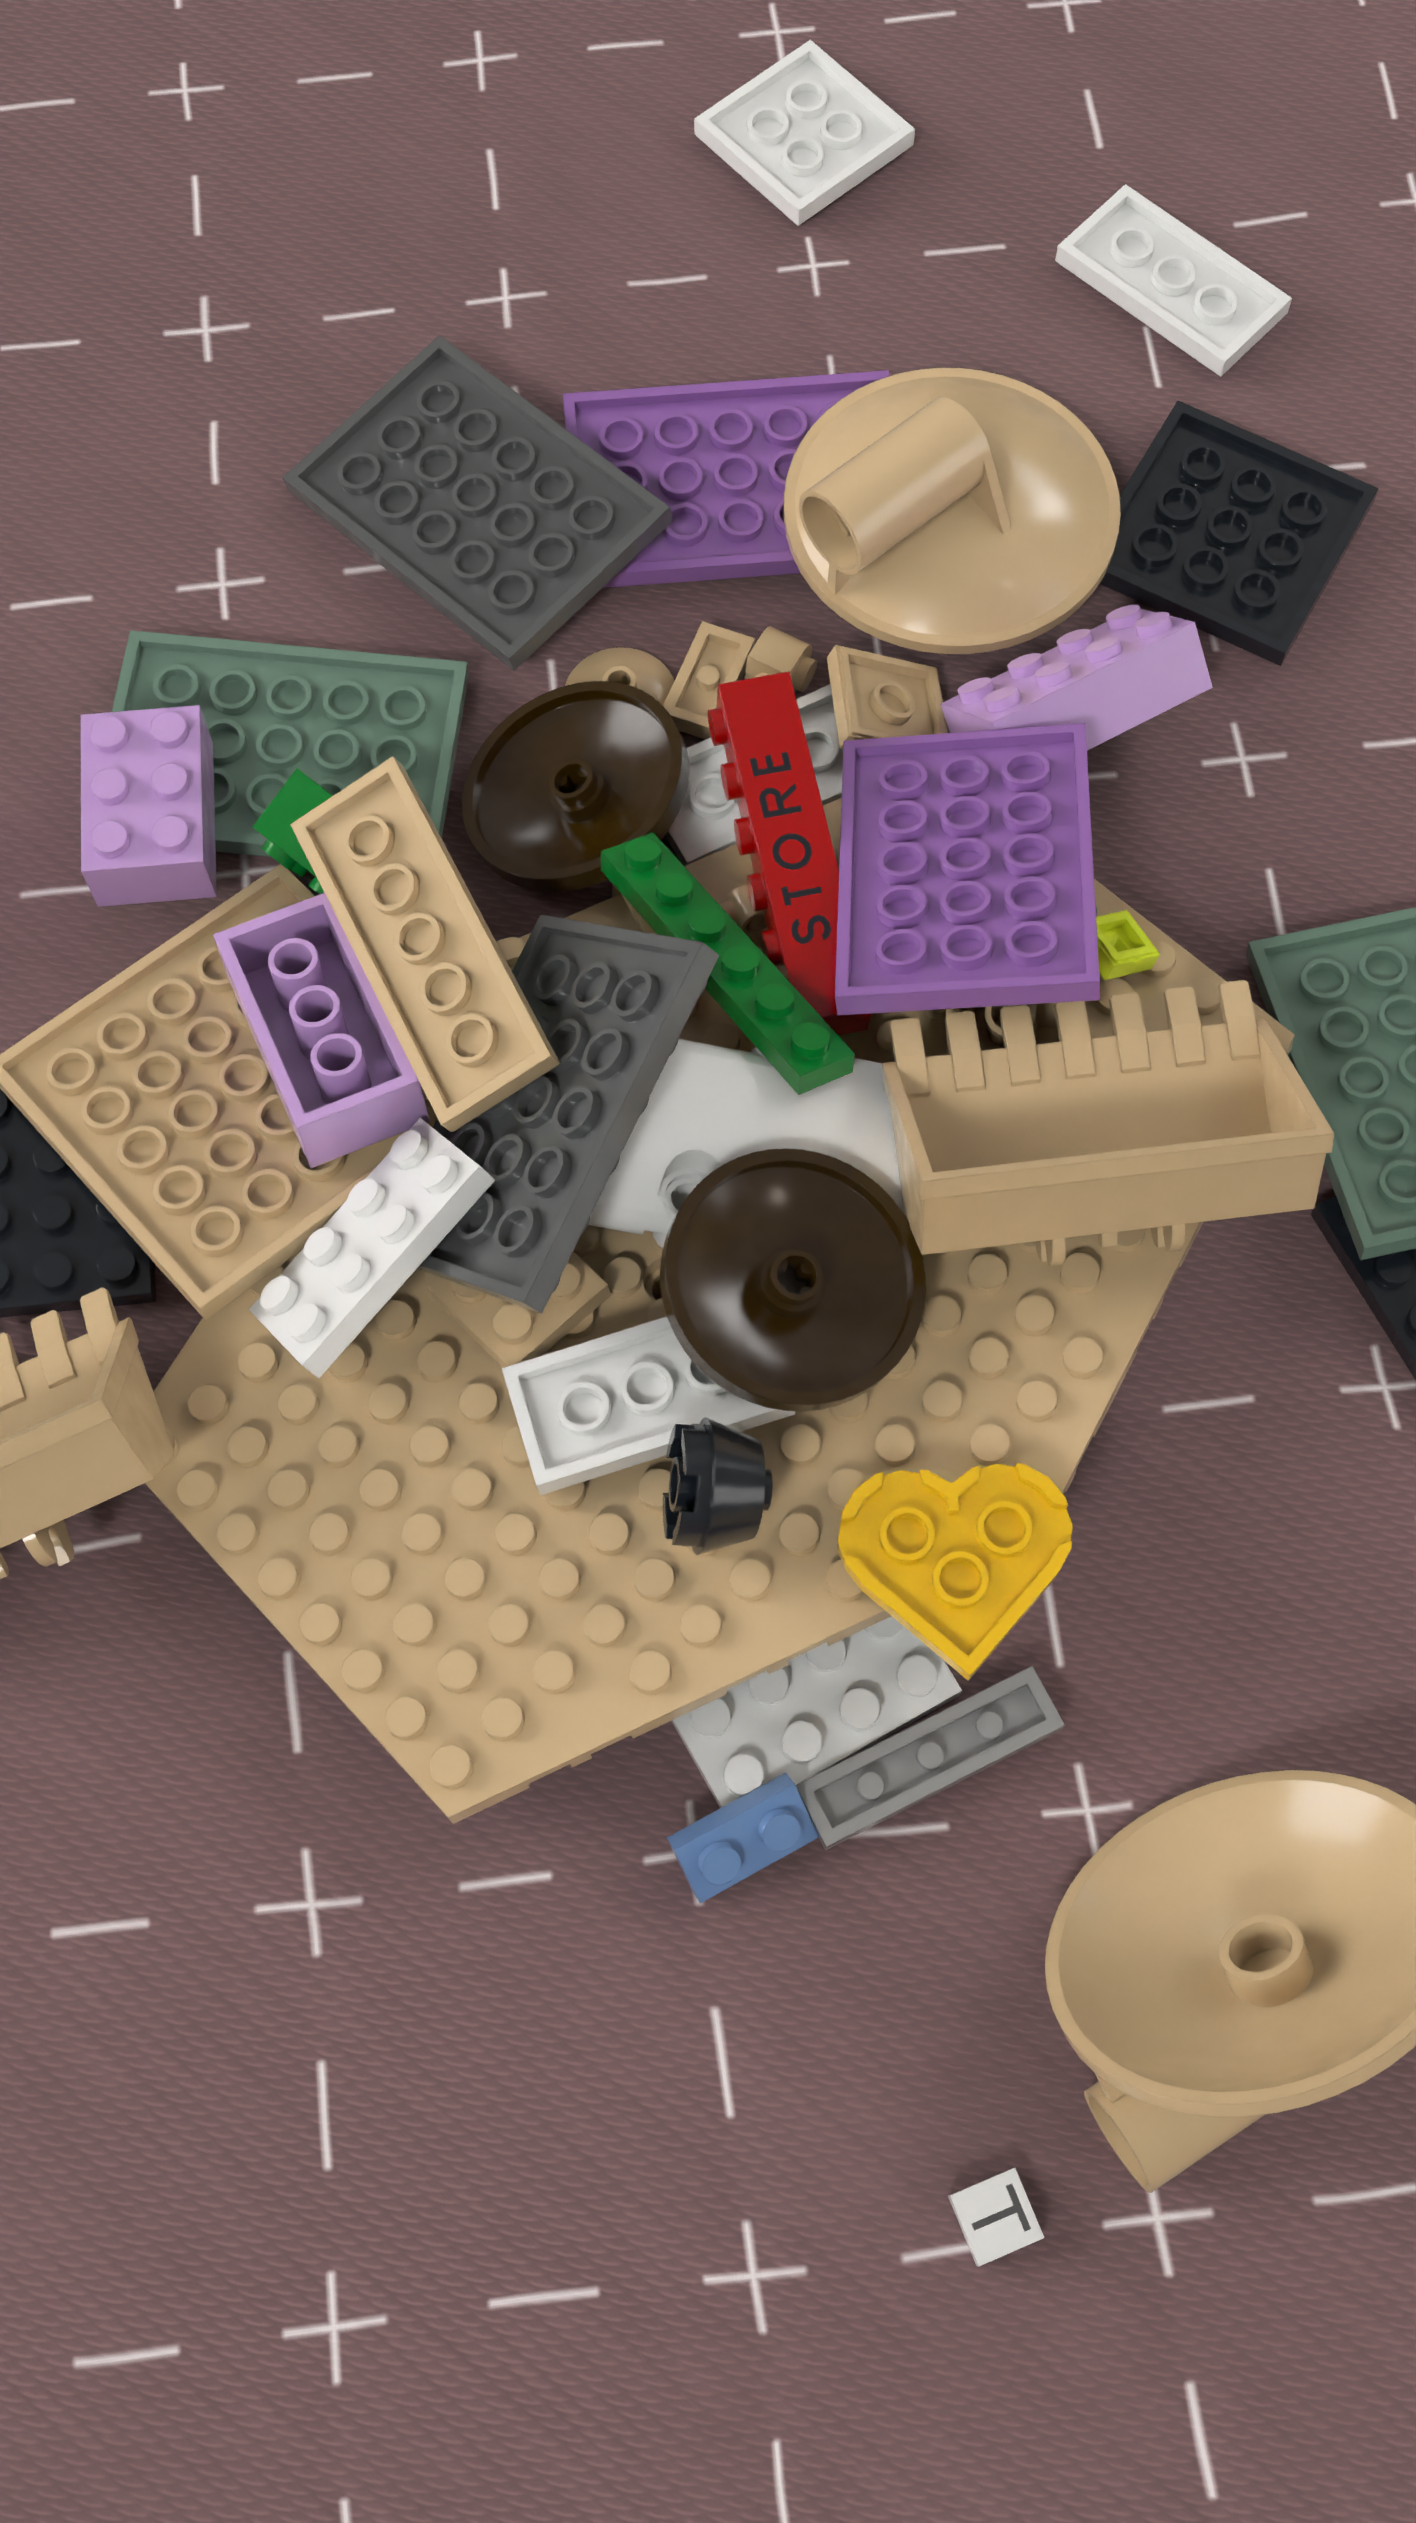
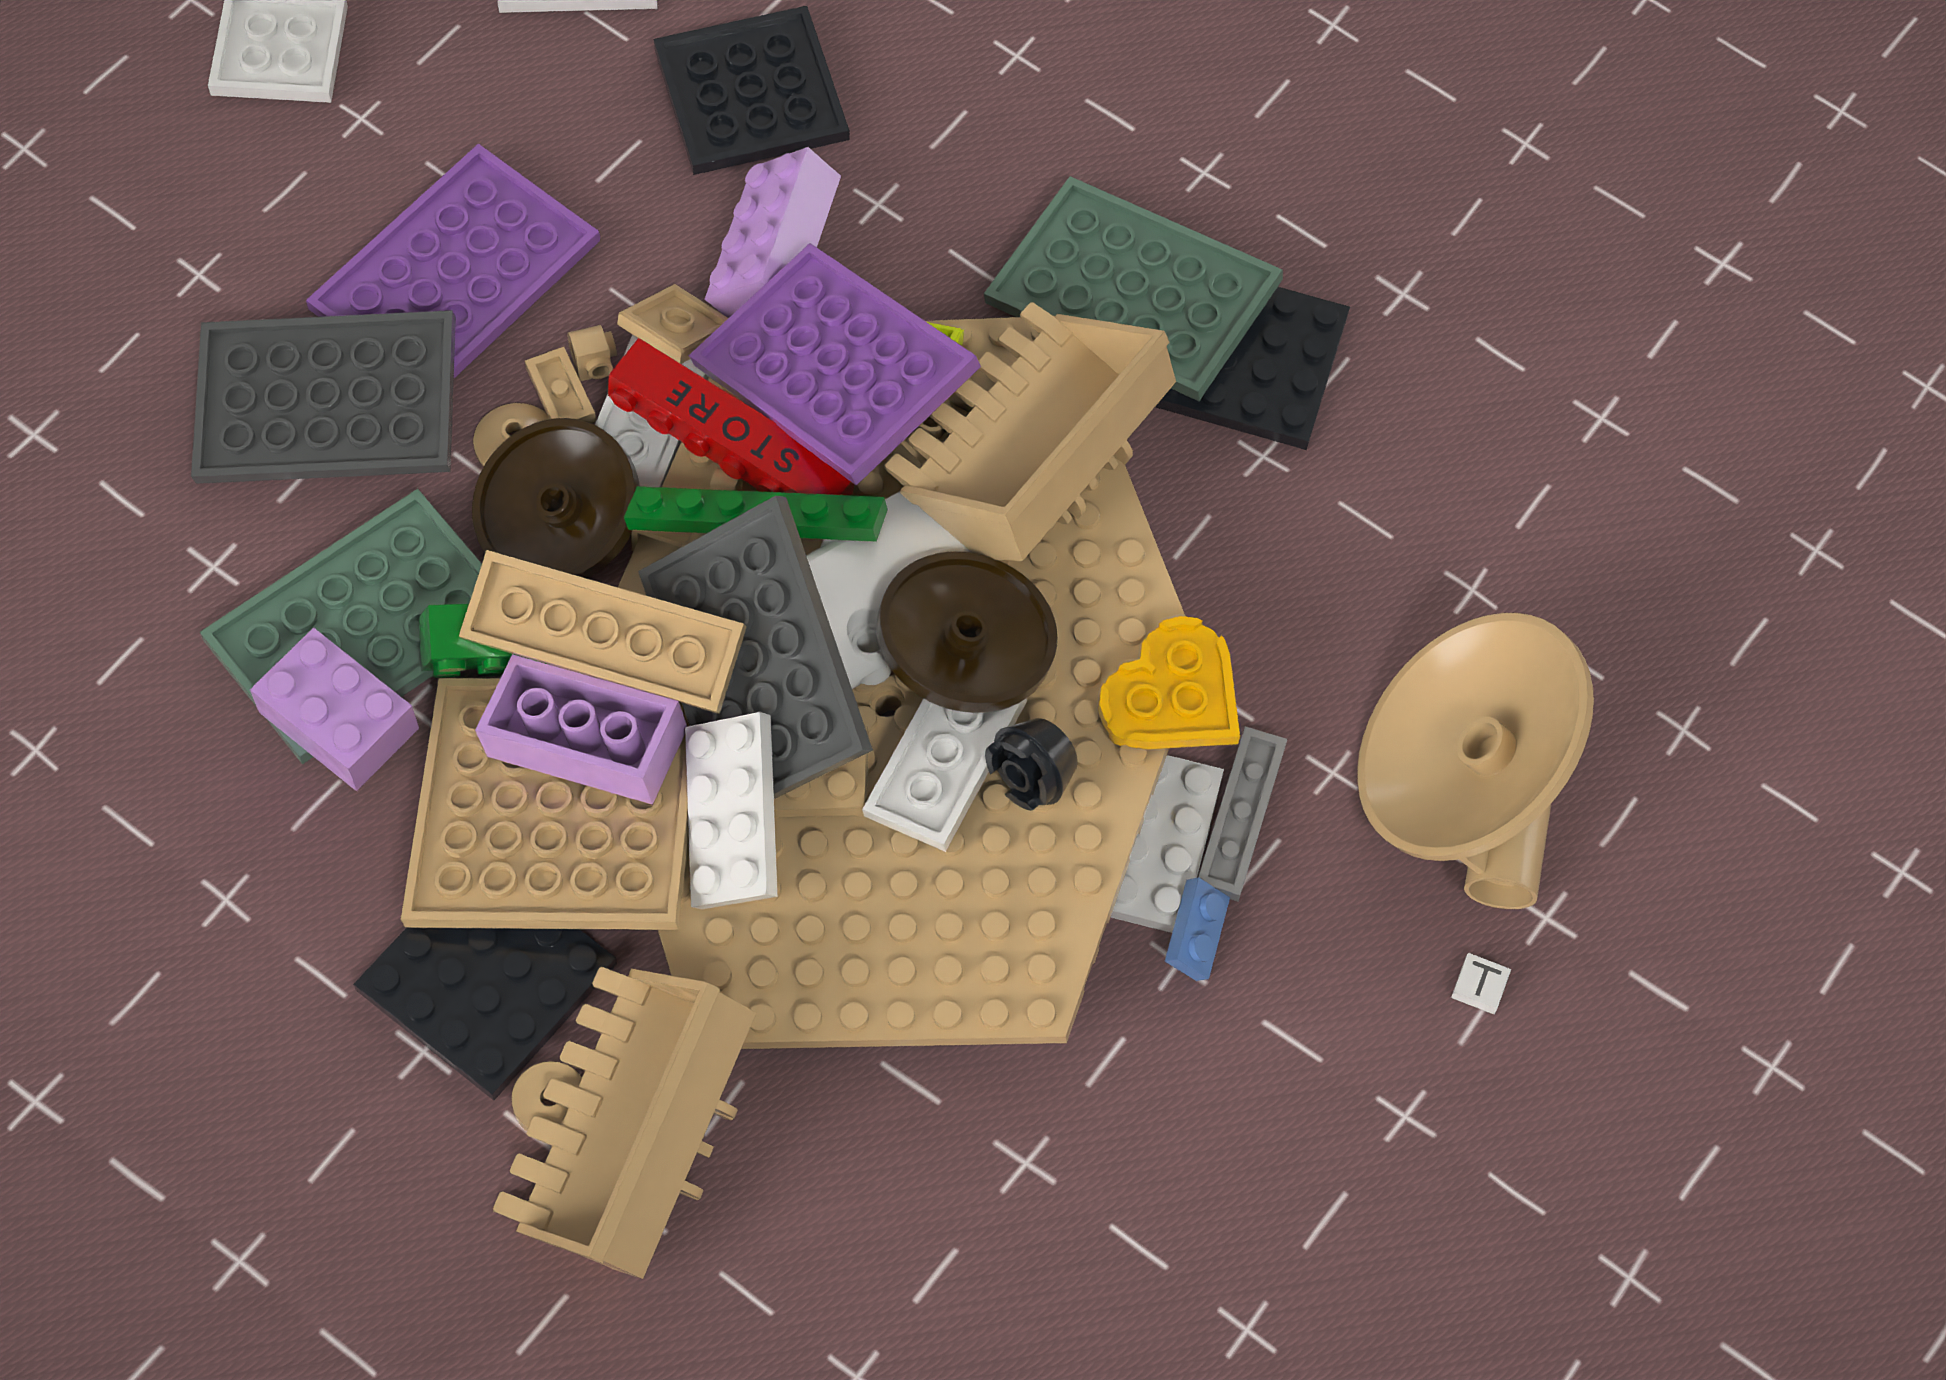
camera: 50 degrees left, 5 degrees down
tan dish [784,368,1121,654] -> none

